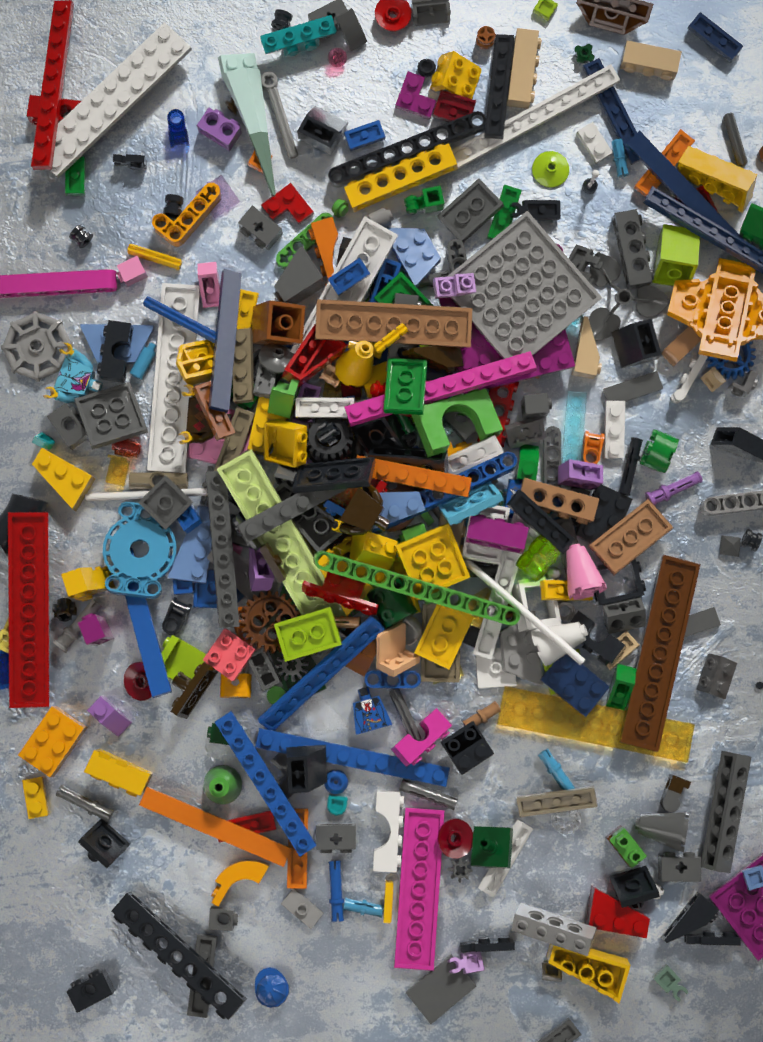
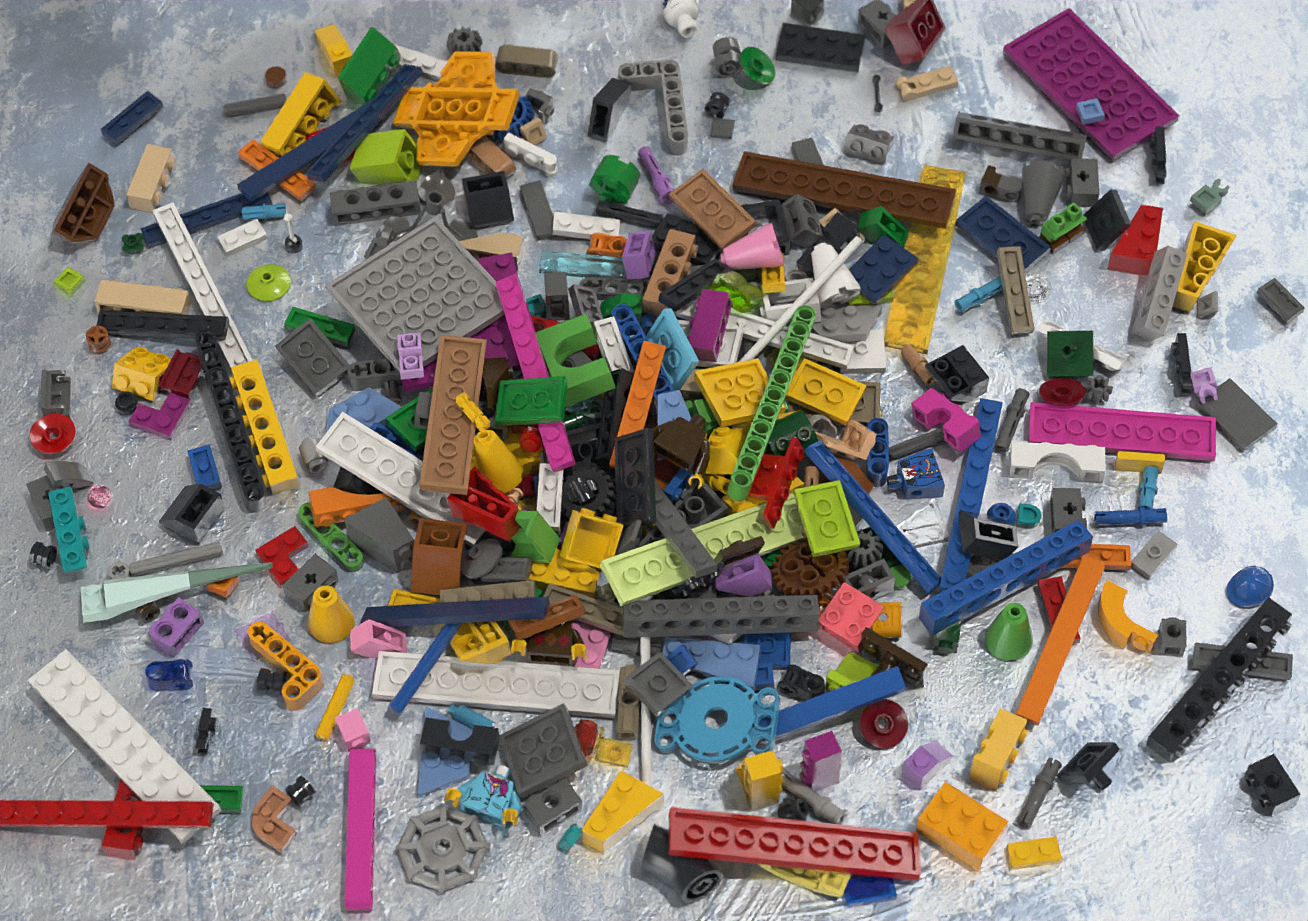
camera: 80 degrees left, 25 degrees down
blue plate [328,257,371,296] -> none
bright green plate [332,199,349,218] -> none
green brick [404,185,445,214] -> none
black plate [510,200,561,220] -> none
black slope [660,892,719,943] -> none
none -> nougat plate [252,786,297,853]
none -> yellow cone [307,586,356,645]
none -> teal tile [526,294,546,318]
none -> dark blue plate [955,196,1051,273]

